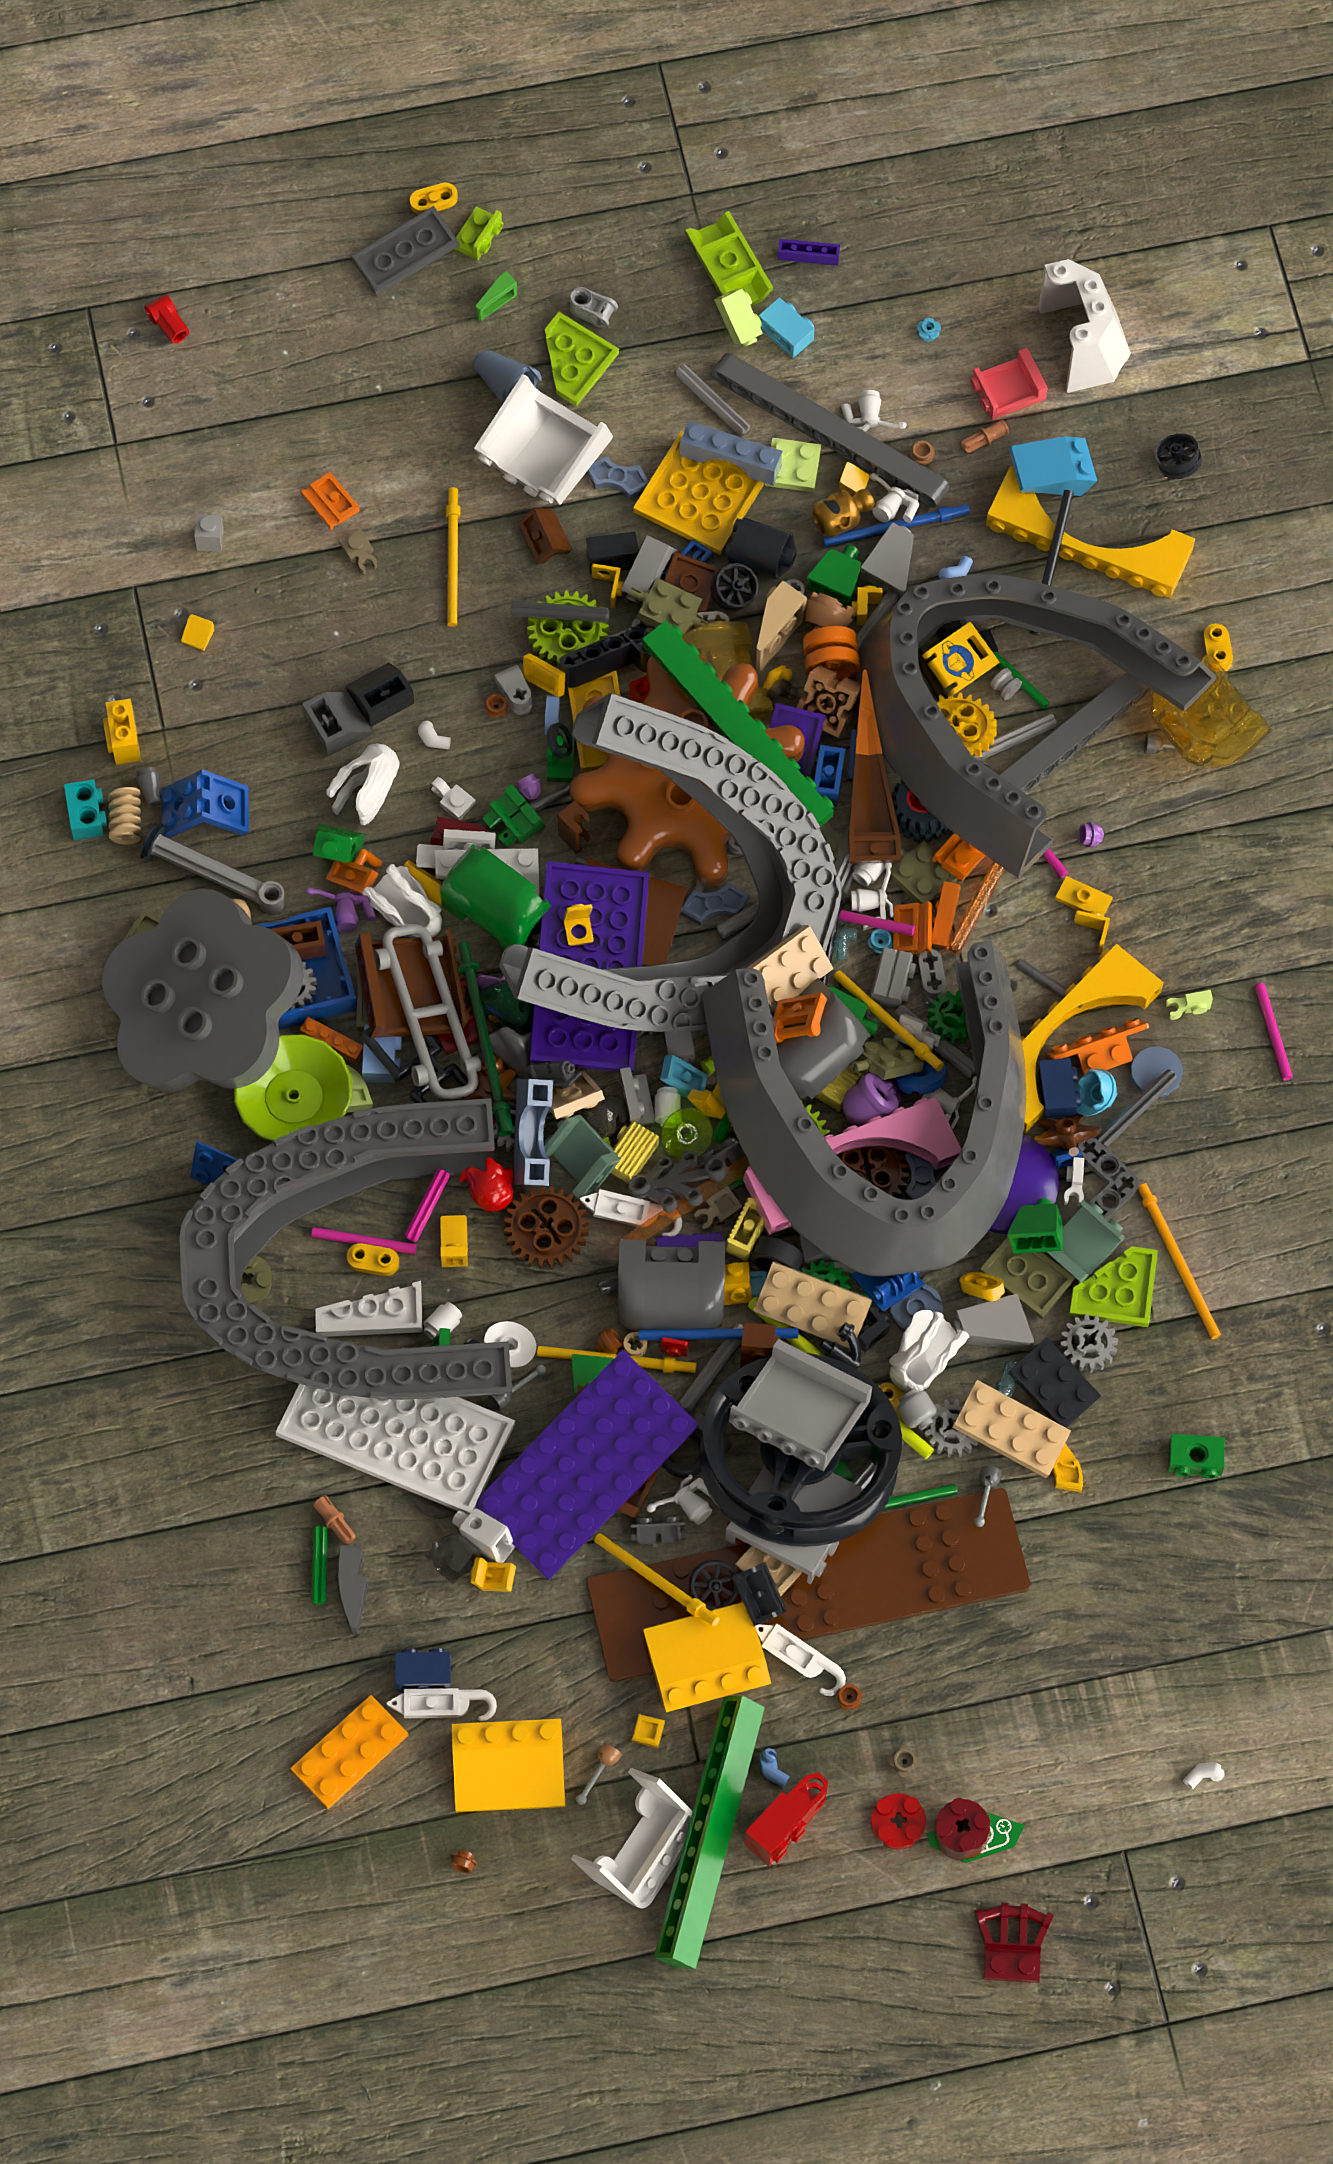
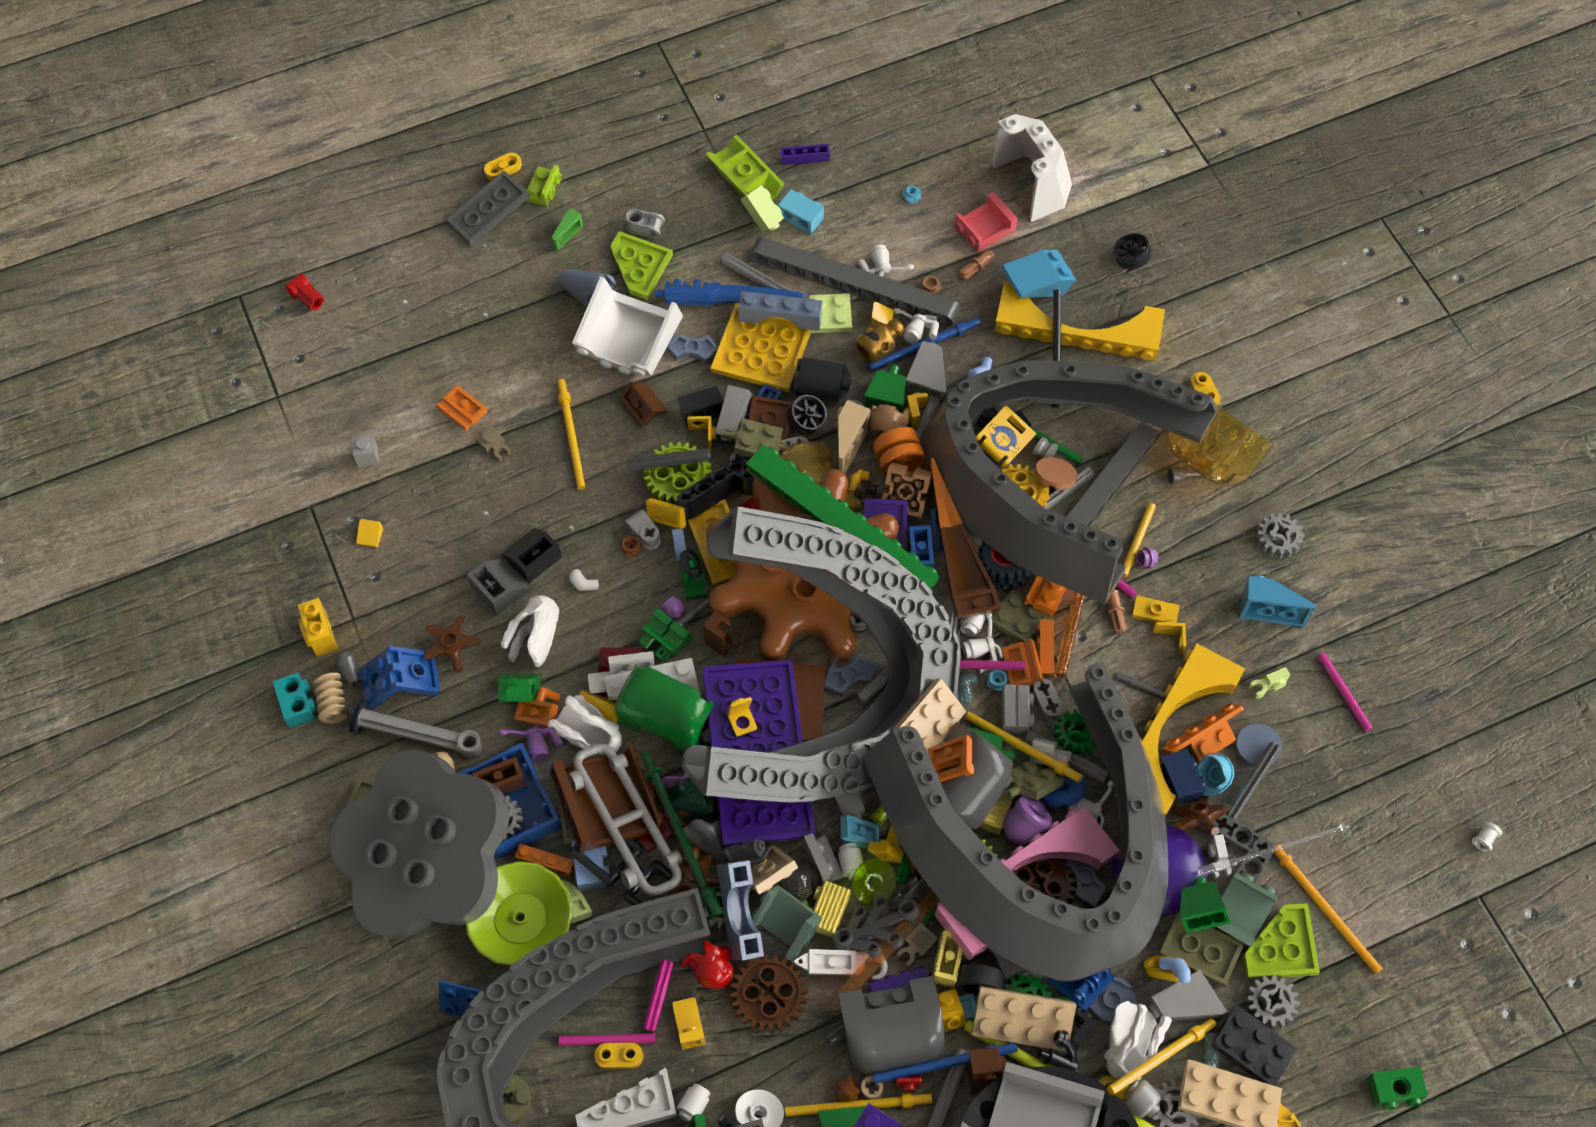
camera: 10 degrees left, 5 degrees down
white plate [431,777,476,821] -> none
blue slope [1050,1148,1082,1170] -> none
none -> reddish brown animal [424,615,481,673]
none -> blue piece [655,279,806,305]
none -> nougat tile [1034,457,1077,490]
none -> nougat axle [1107,590,1127,633]
none -> yellow bar [1107,1018,1216,1095]
none -> yellow bar [1122,503,1156,577]
none -> light blue arm [1159,957,1191,984]
none -> clear piece [1198,822,1349,877]
none -> dark azure slope [1240,575,1315,627]
none -> light grey gear [1256,513,1305,559]

